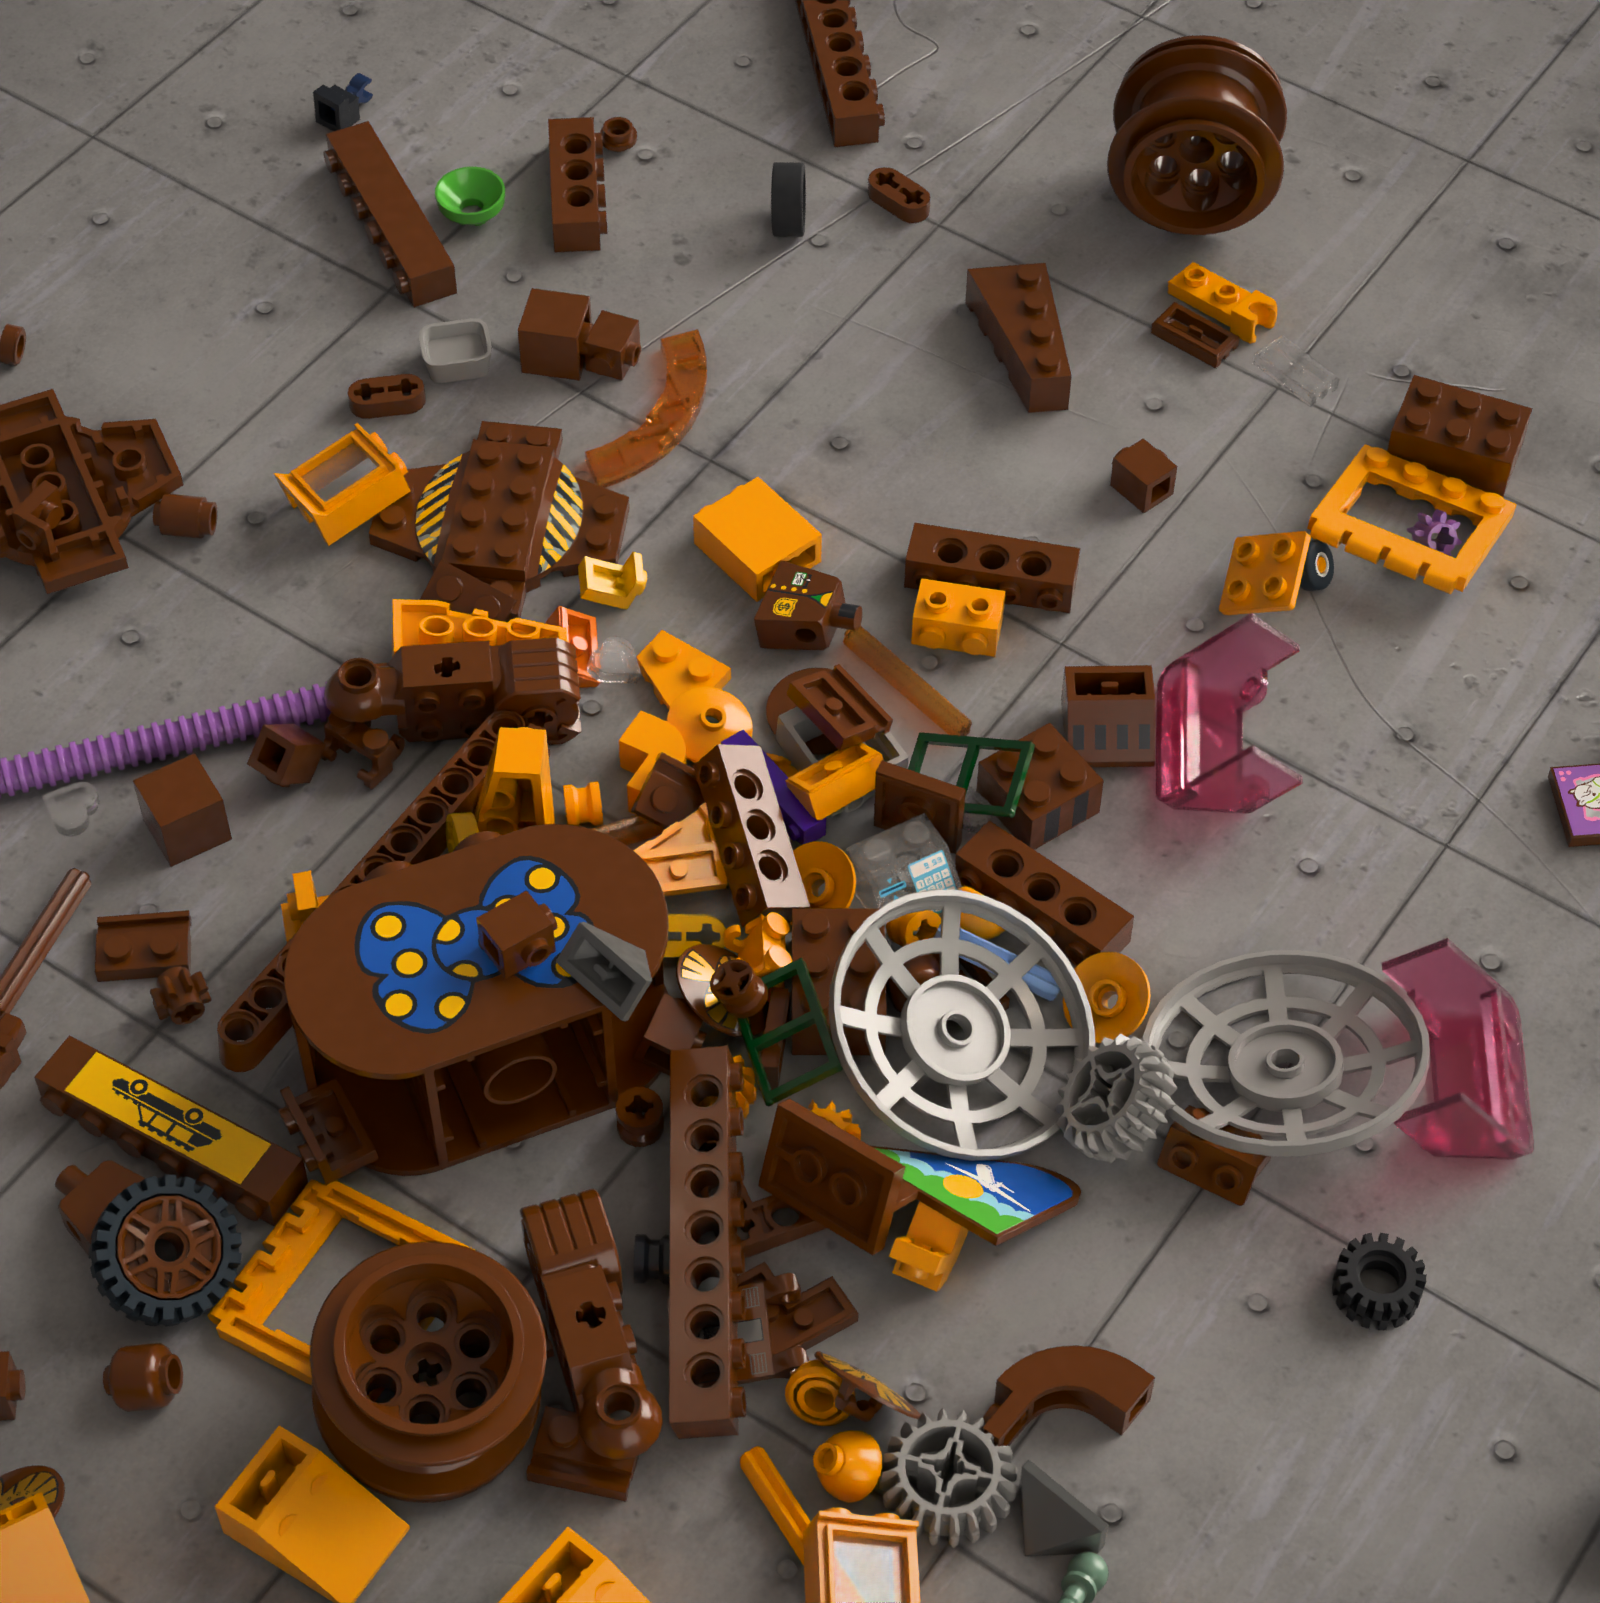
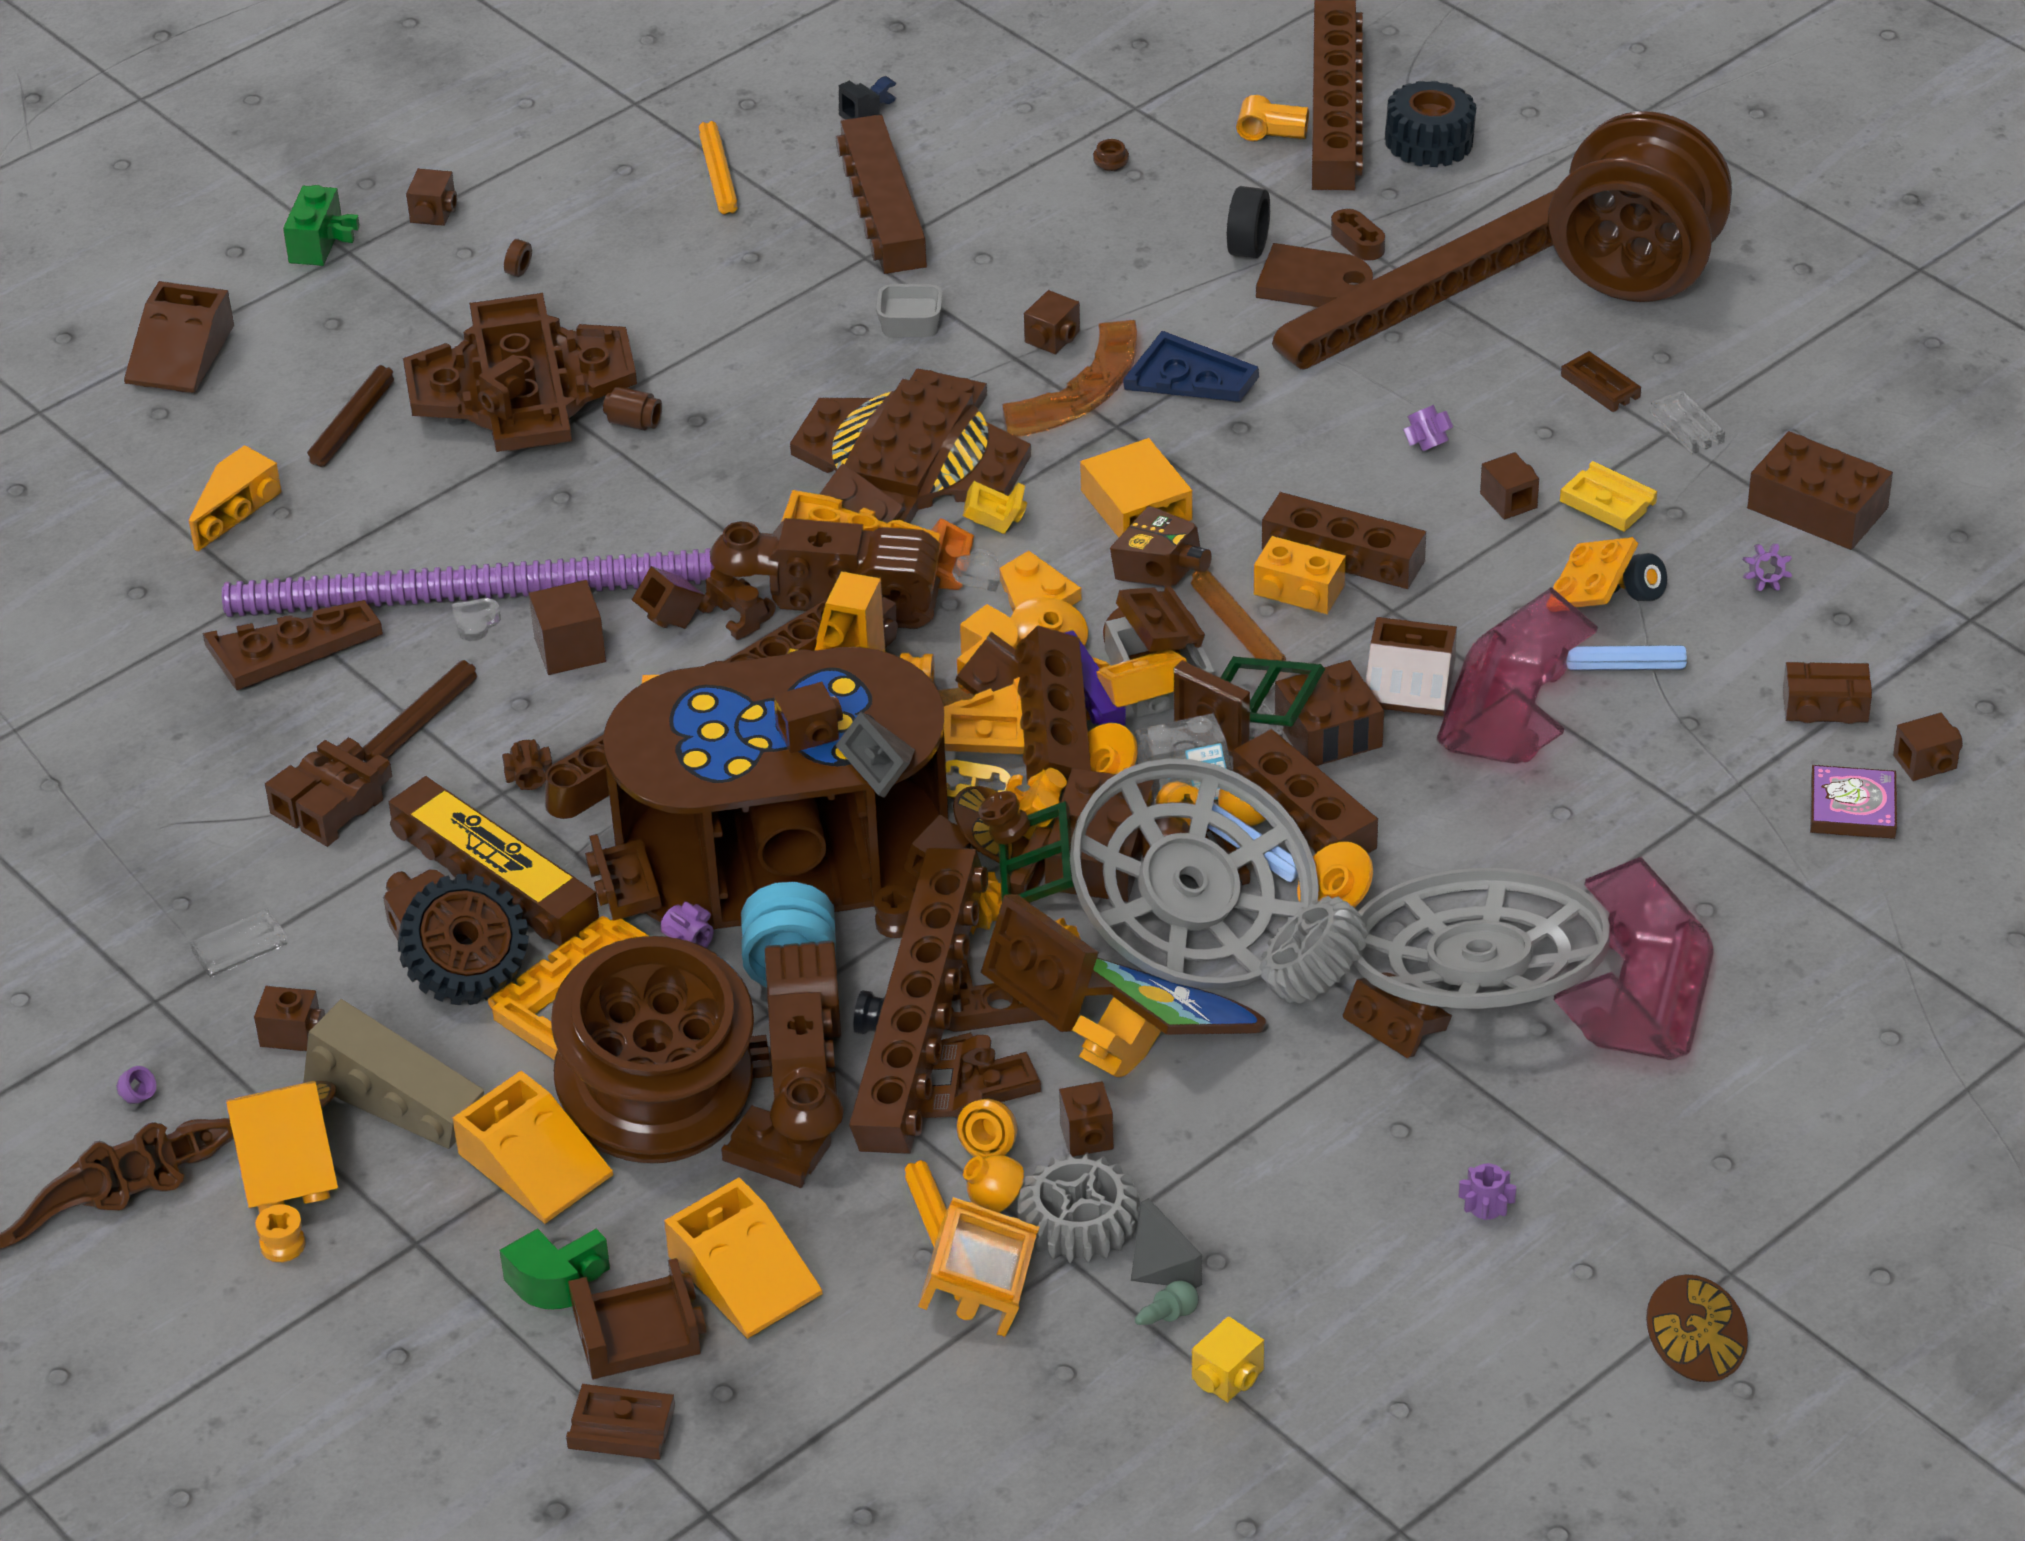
camera: 15 degrees right, 10 degrees down
reddish brown plate [95,910,192,982] -> none
reddish brown head [103,1343,183,1412] -> none
light orange window [274,423,411,546] -> none
reddish brown beam [348,374,426,419] -> none
bright green piece [435,167,505,226] -> none
reddish brown head [518,288,594,381] -> none
reddish brown brick [548,117,608,253] -> none
reddish brown shield [814,1351,921,1422] -> none
reddish brown wedge [965,263,1072,413] -> none
reddish brown arch [982,1345,1155,1446] -> none
light orange plate [1168,262,1277,343] -> none
light orange hinge [1307,444,1517,594] -> none
black tyre [1332,1233,1427,1330] -> none
none -> dark tan wedge [303,999,484,1149]
none -> medium lavender gear [661,901,714,948]
none -> light orange axle [699,121,738,215]
none -> medium azure wheel [741,882,836,987]
none -> reddish brown brick [1059,1081,1114,1157]
none -> dark blue wing [1123,331,1259,402]
none -> light orange piece [1236,95,1309,141]
none -> reddish brown tile [1256,243,1373,307]
none -> reddish brown beam [1272,189,1556,370]
none -> black wheel [1384,81,1477,167]
none -> medium lavender gear [1403,405,1453,452]
none -> medium lavender gear [1459,1163,1516,1220]
none -> yellow plate [1560,461,1657,532]
none -> light blue axle [1566,645,1687,670]
none -> reddish brown brick [1783,662,1872,724]

